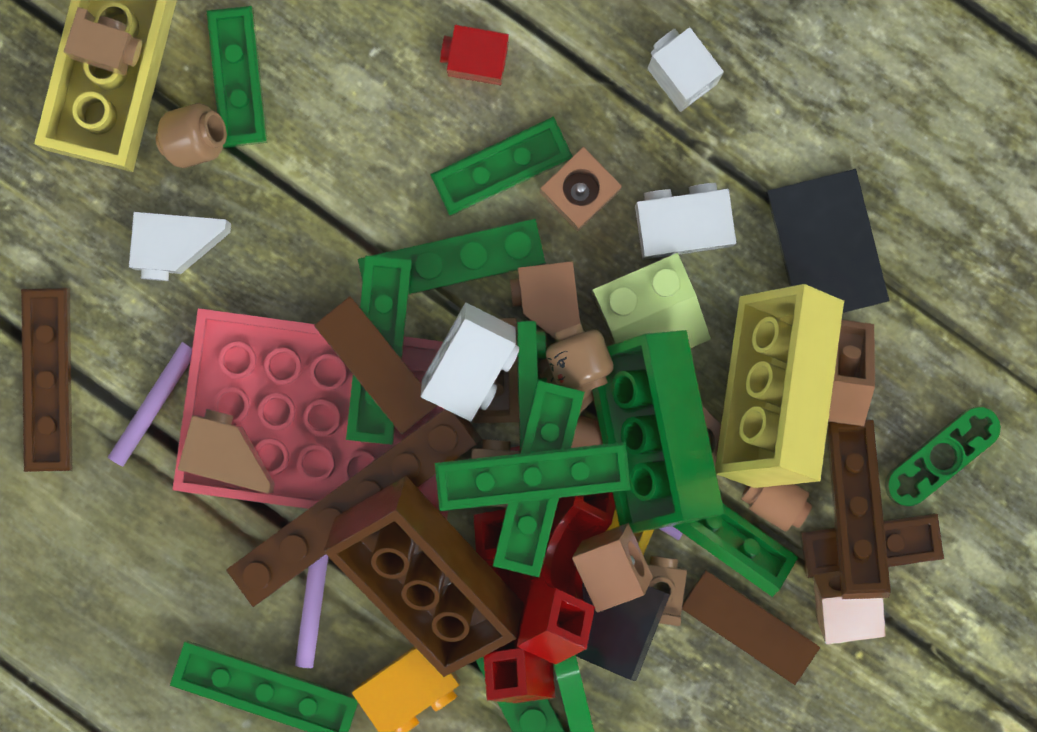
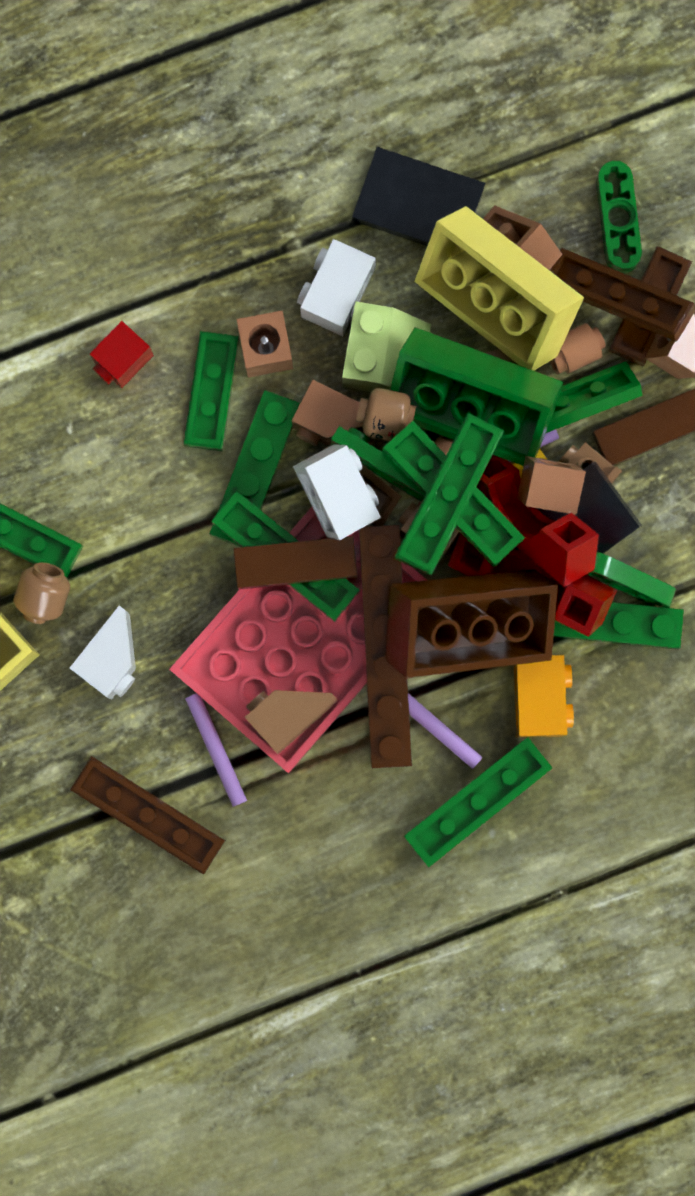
camera: 55 degrees left, 5 degrees down
white brick [648,27,724,112] -> none

